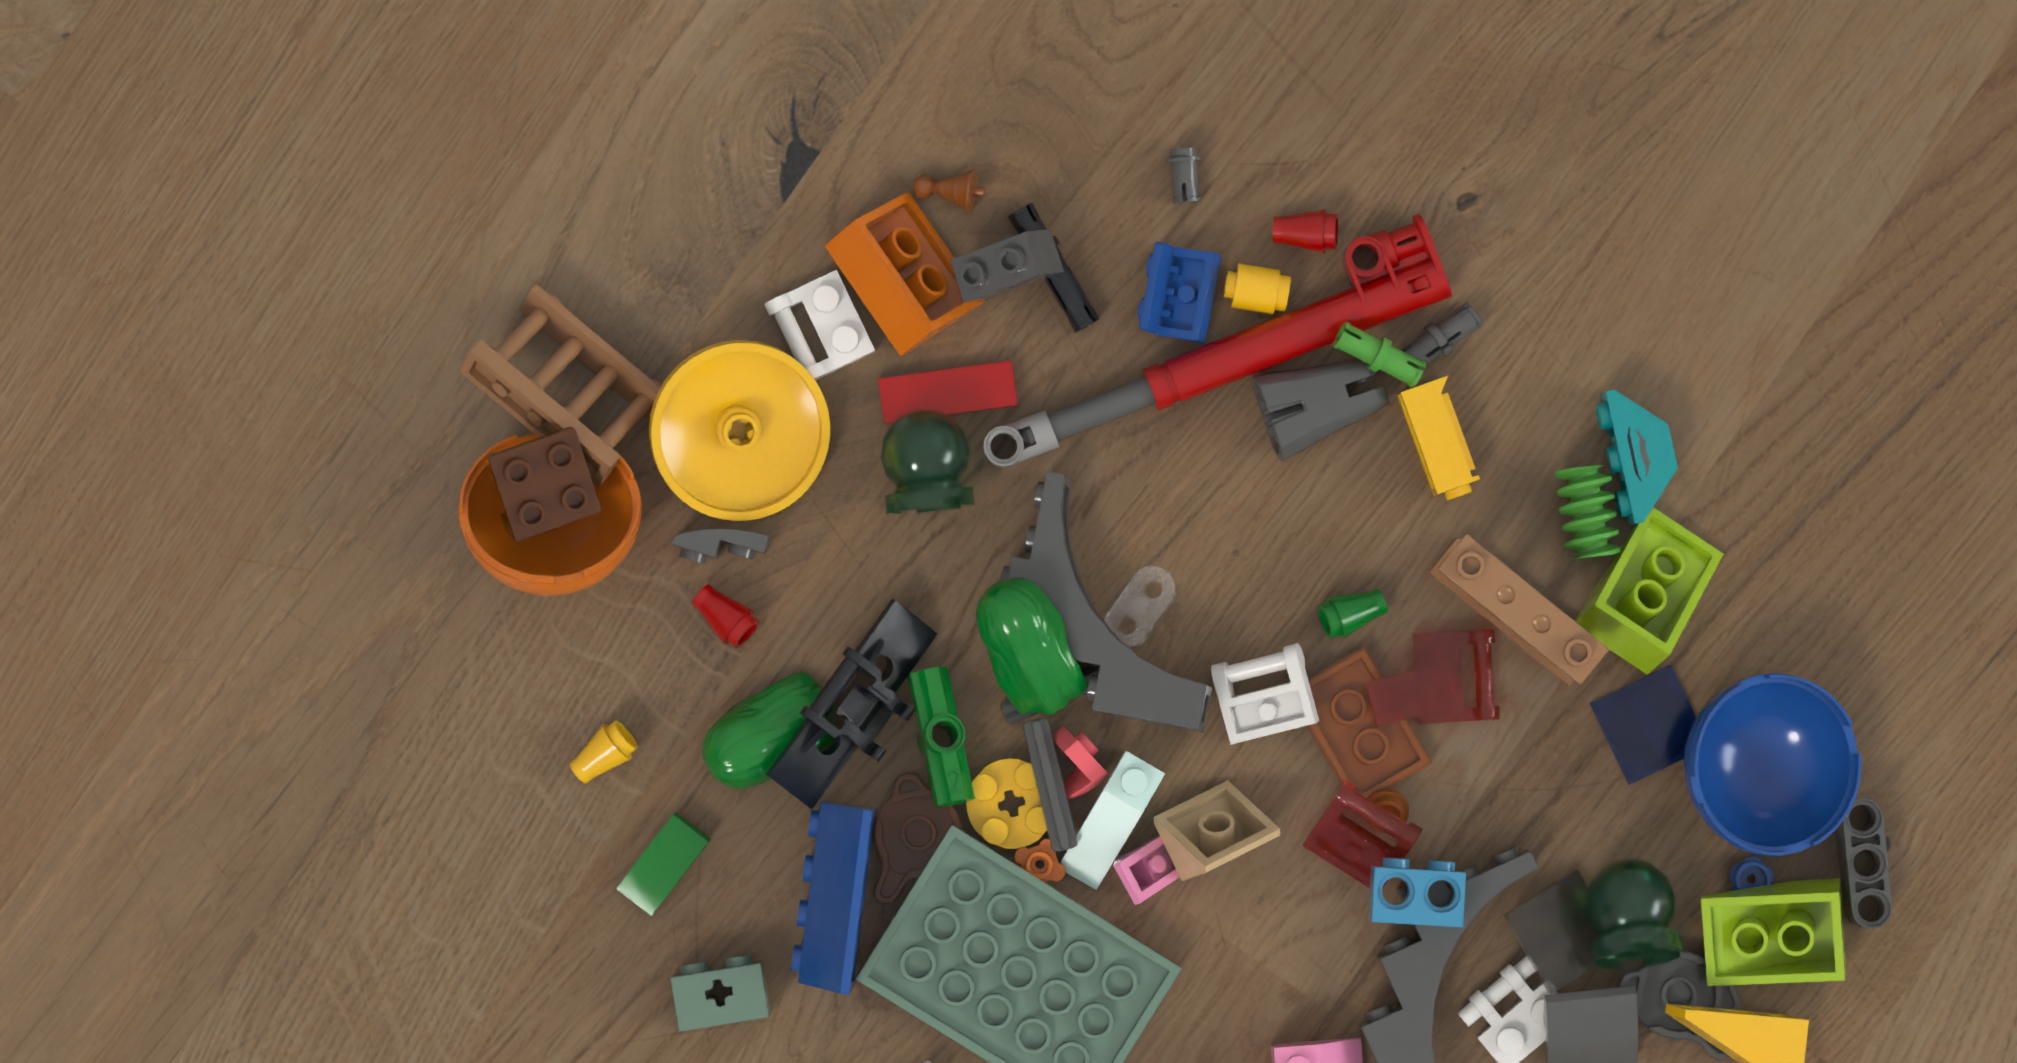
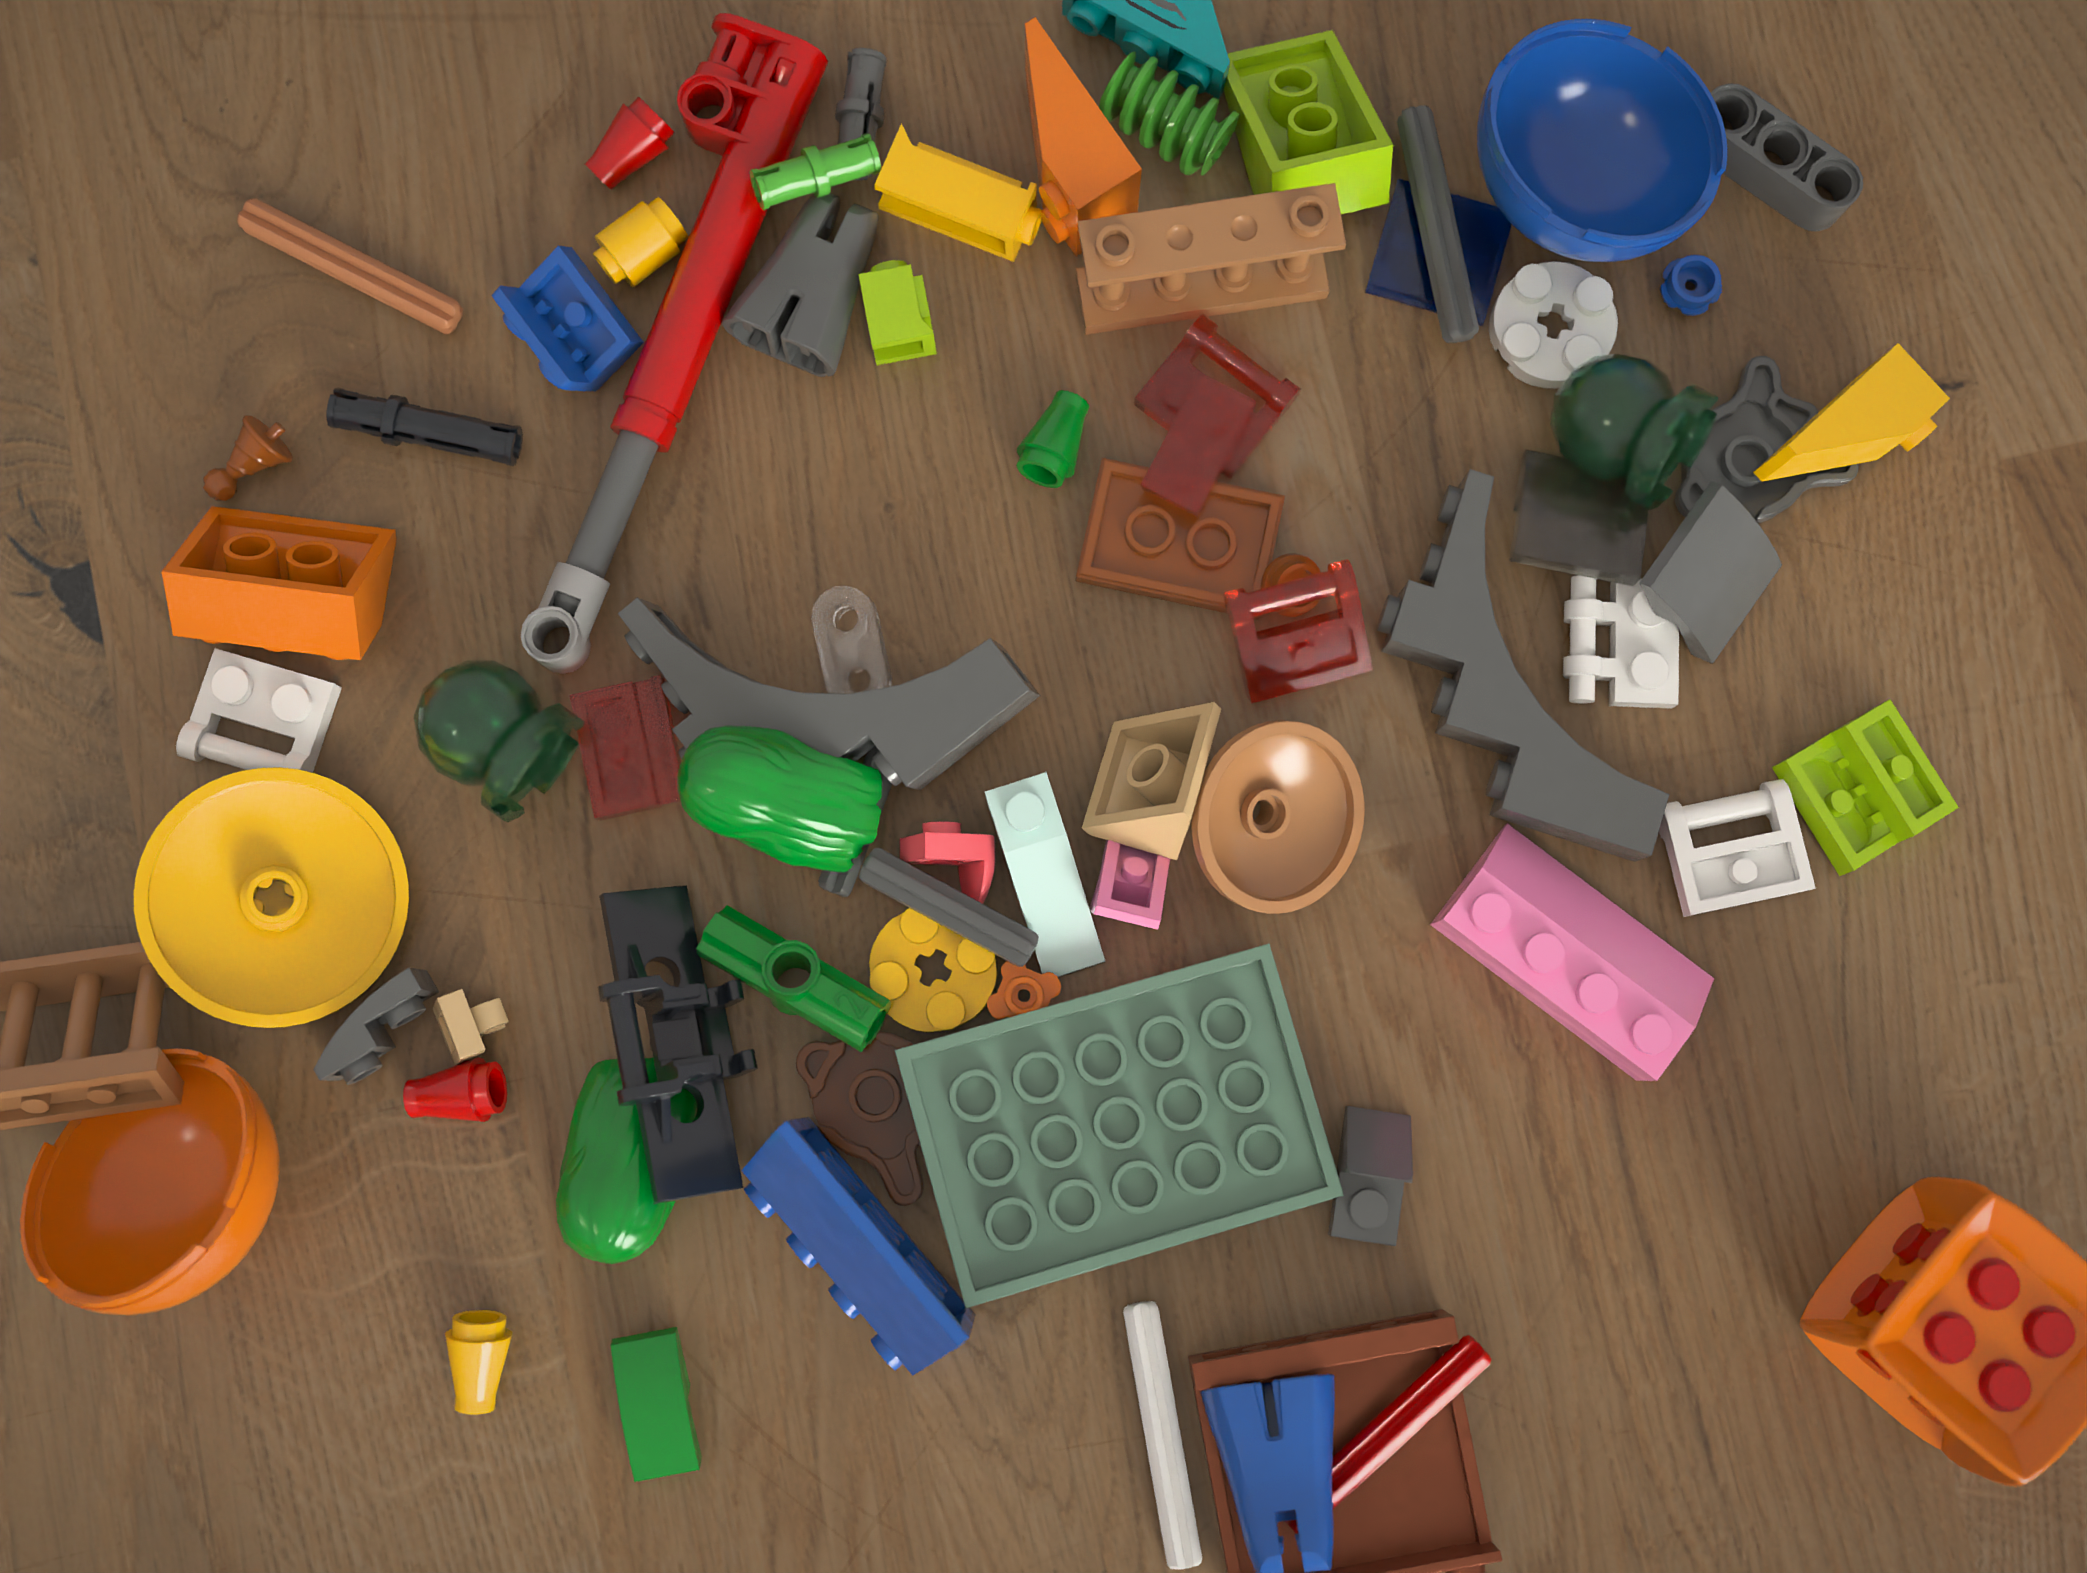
camera: 45 degrees left, 5 degrees down
reddish brown bracket [488,427,602,542] -> none
sand green brick [671,954,771,1032] -> none
red tile [878,361,1018,424] -> none
dark grey brick [950,229,1064,303] -> none
dark grey pin [1166,147,1202,203] -> none
white plate [1211,643,1319,745] -> none
dark azure brick [1368,858,1466,928] -> none
lime slope [1701,878,1846,986] -> none
none -> nougat axle [237,199,463,334]
none -> tan tile [433,989,509,1066]
none -> clear red plate [570,675,681,821]
none -> lime window [858,260,937,365]
none -> orange slope [1025,17,1142,257]
none -> medium nougat dish [1191,720,1365,914]
none -> dark grey axle [1397,105,1479,343]
none -> white plate [1489,262,1618,389]

